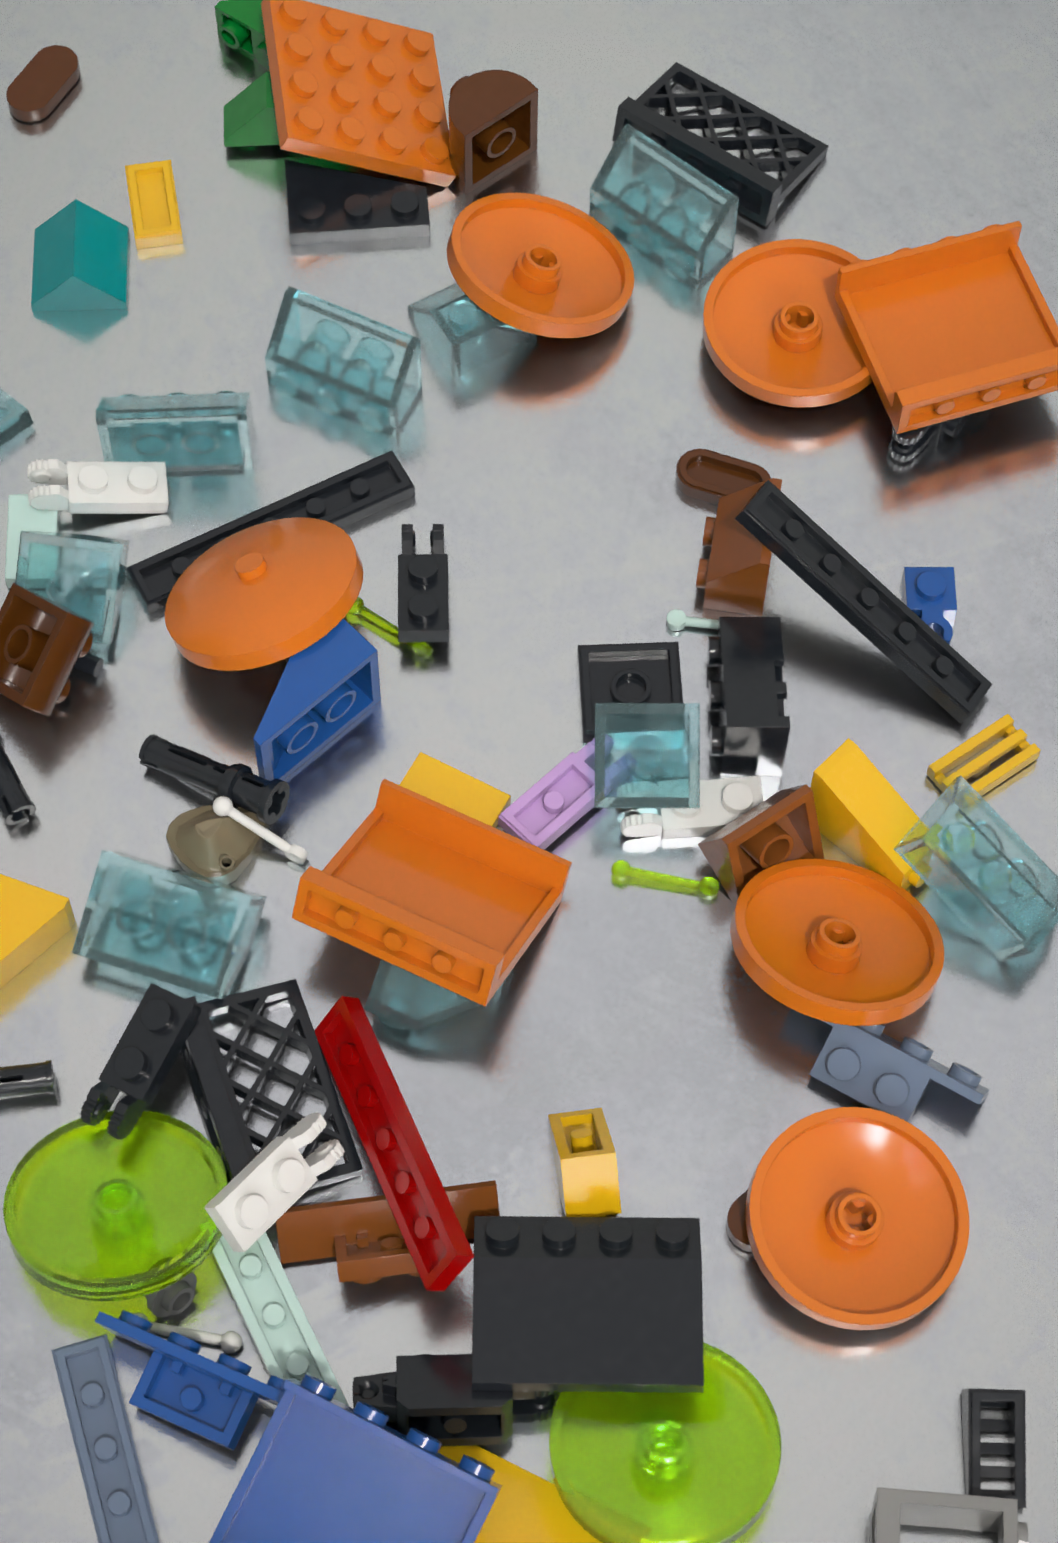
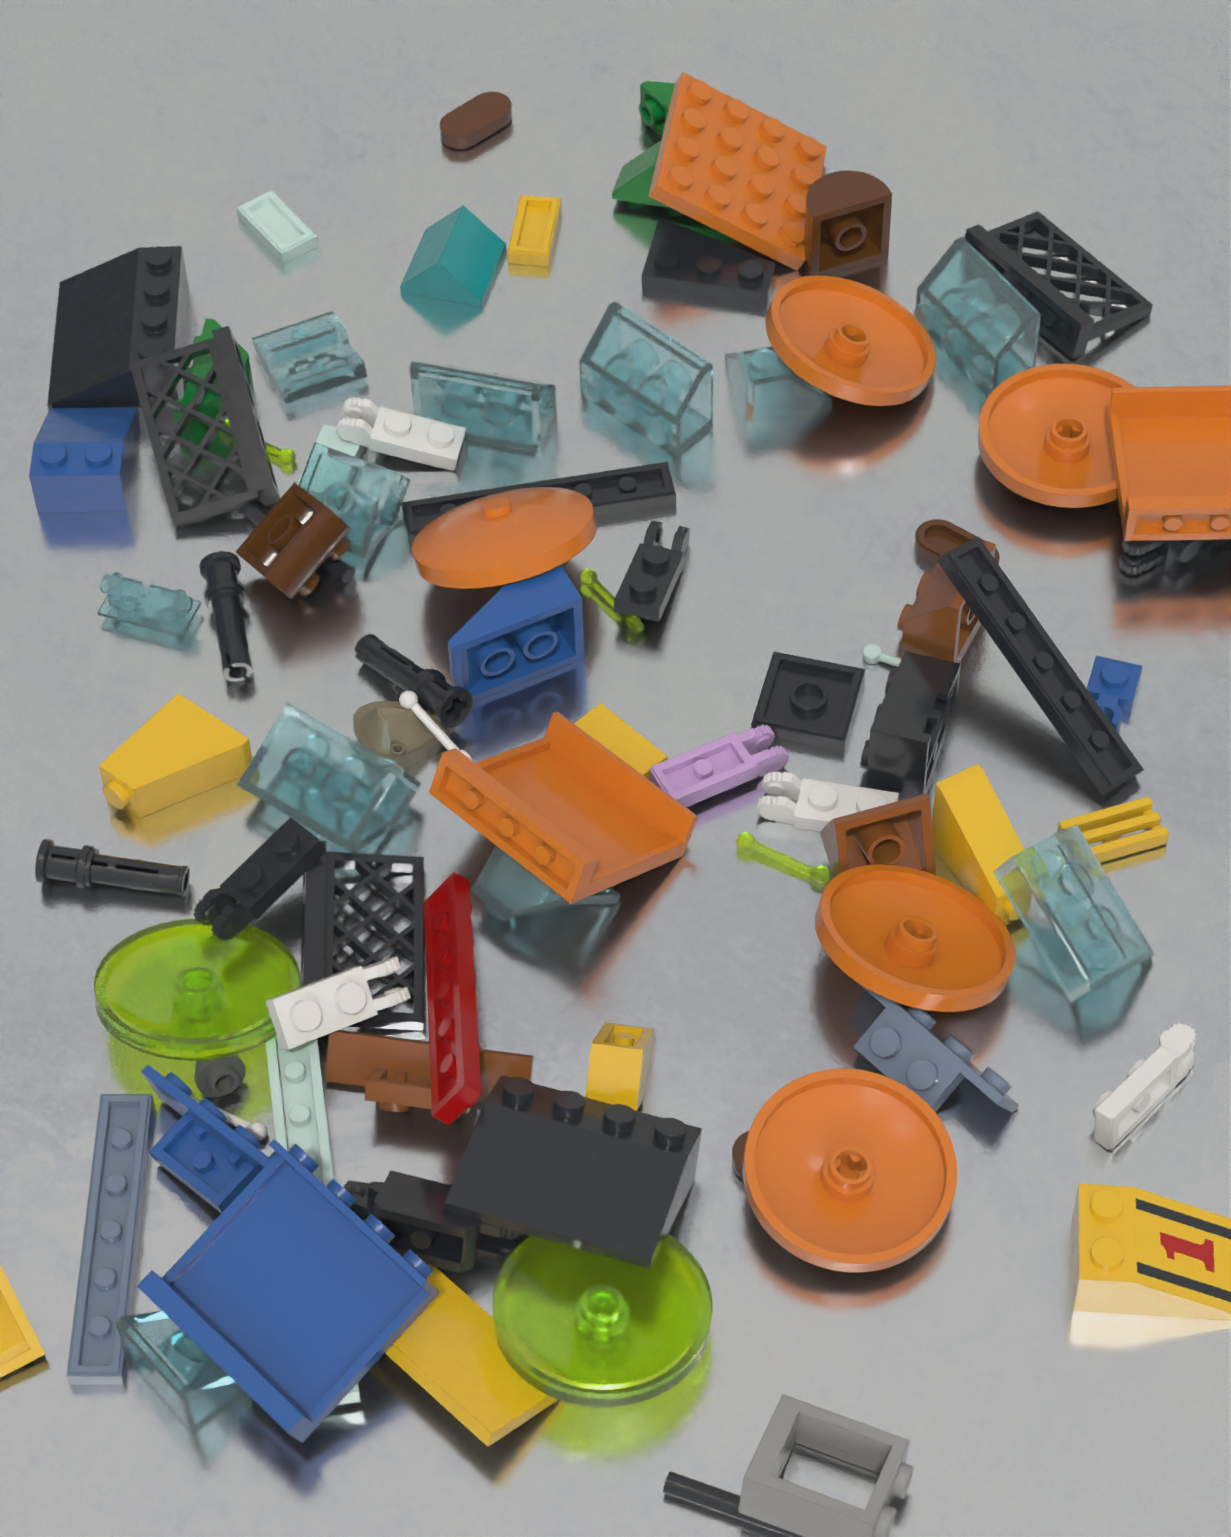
camera: 20 degrees right, 10 degrees down
clear light blue slope [595,703,700,809] -> none
black slope [962,1388,1026,1508] -> none

